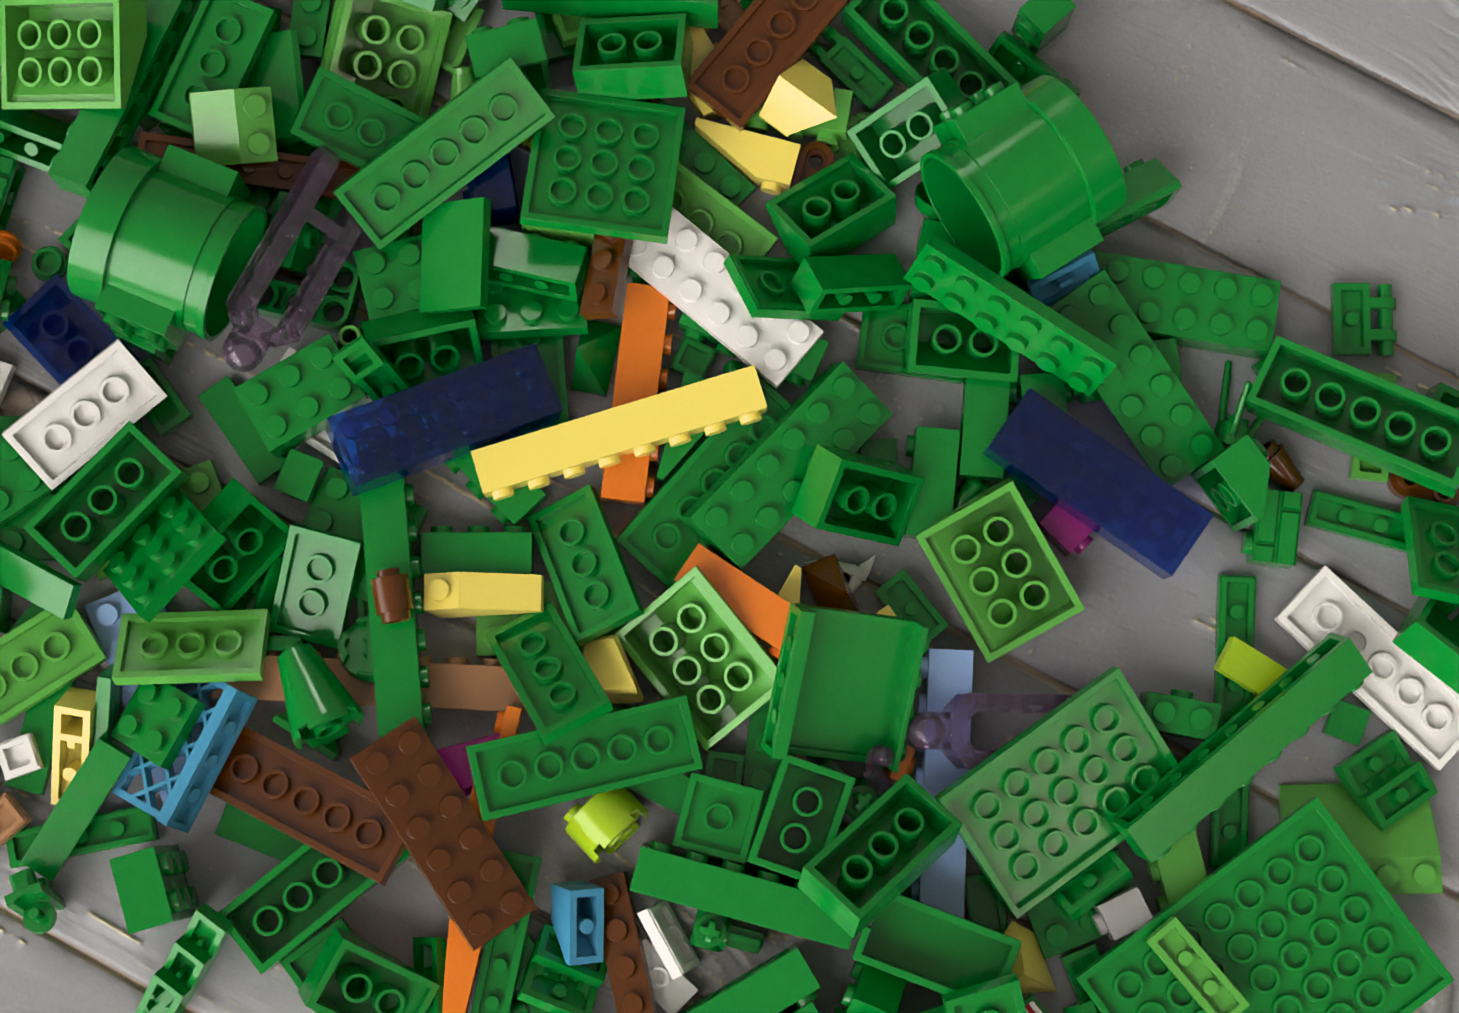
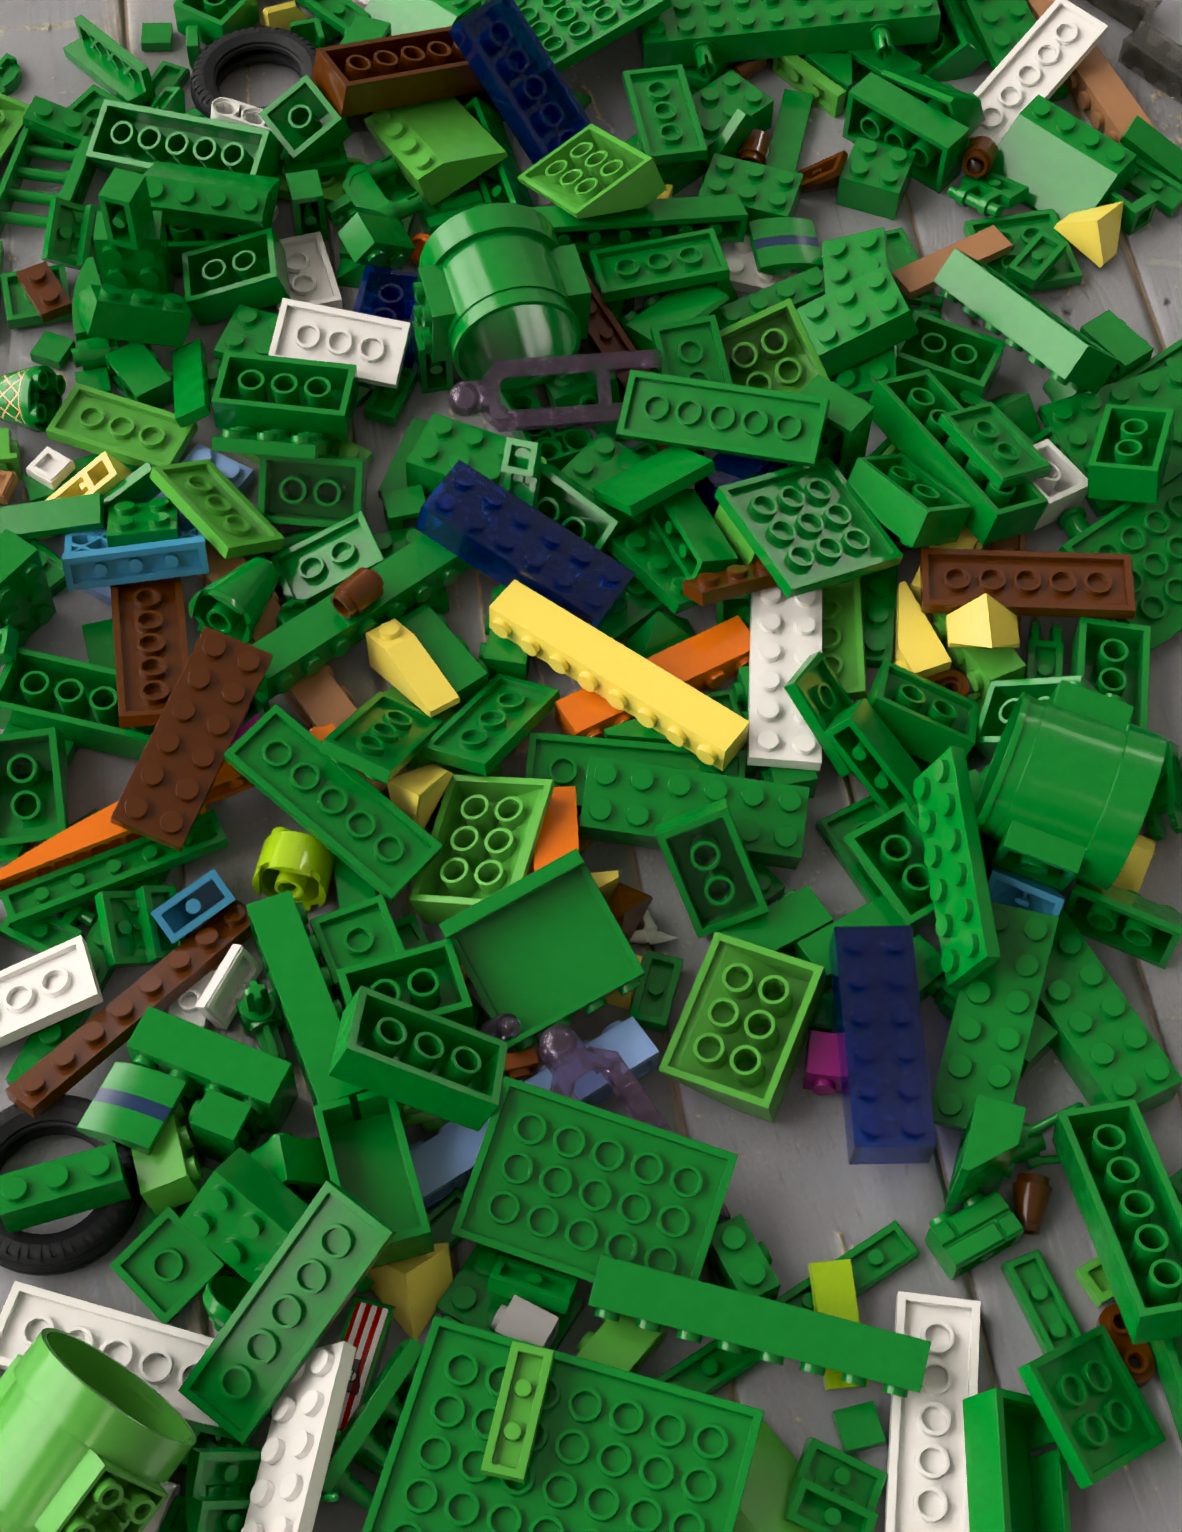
camera: 55 degrees right, 25 degrees down
bright green slope [189,86,278,166] -> none

